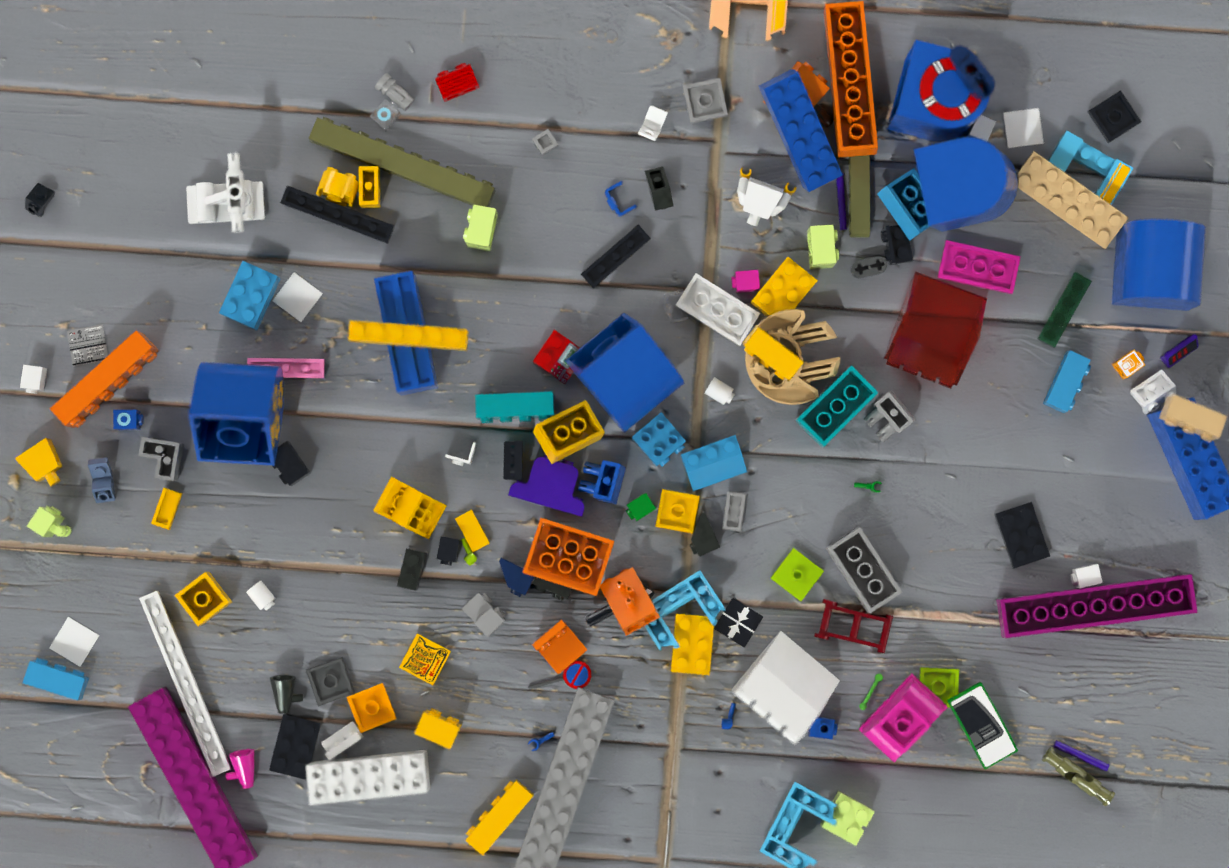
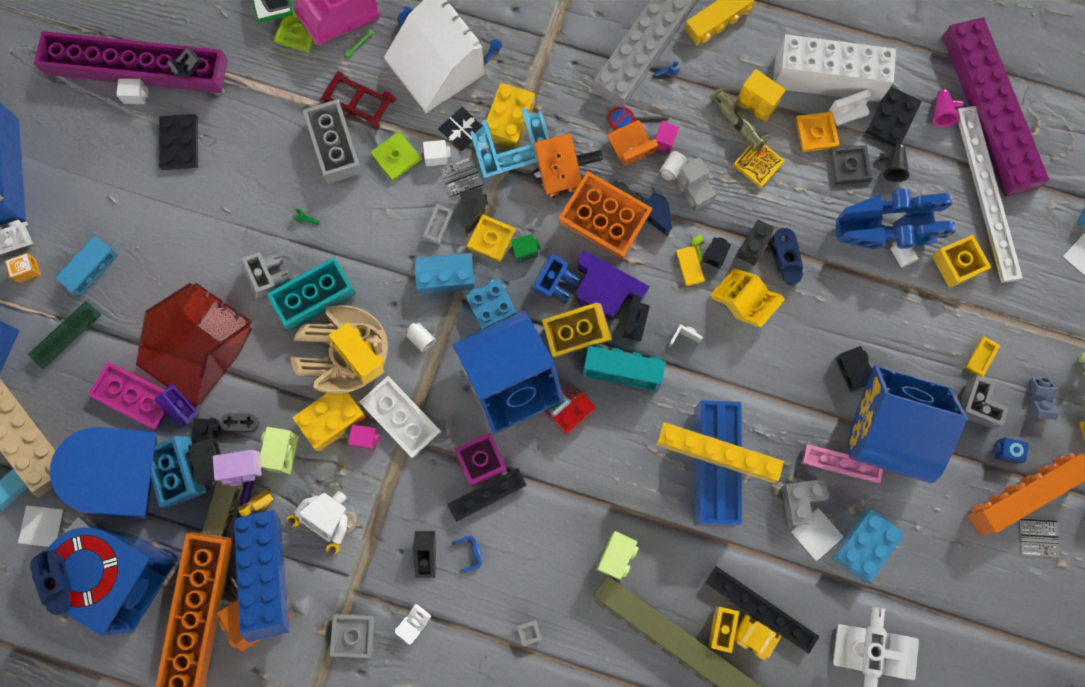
camera: 165 degrees left, 10 degrees down
none -> dark purple slope [154,384,200,428]
none -> black bracket [167,48,202,78]
none -> pearl dark grey brick [187,438,221,485]
none -> lavender brick [213,450,262,487]
none -> yellow plate [237,489,274,517]
none -> white brick [423,140,451,167]
none -> light grey sticker [439,156,484,198]
none -> magenta brick [454,432,507,487]
none -> dark pink brick [655,121,679,153]
none -> white brick [660,151,687,181]
none -> olive piece [710,87,767,152]
none -> dark blue piece [771,228,804,286]
none -> light grey brick [781,479,829,527]
none -> blue piece [836,189,956,250]

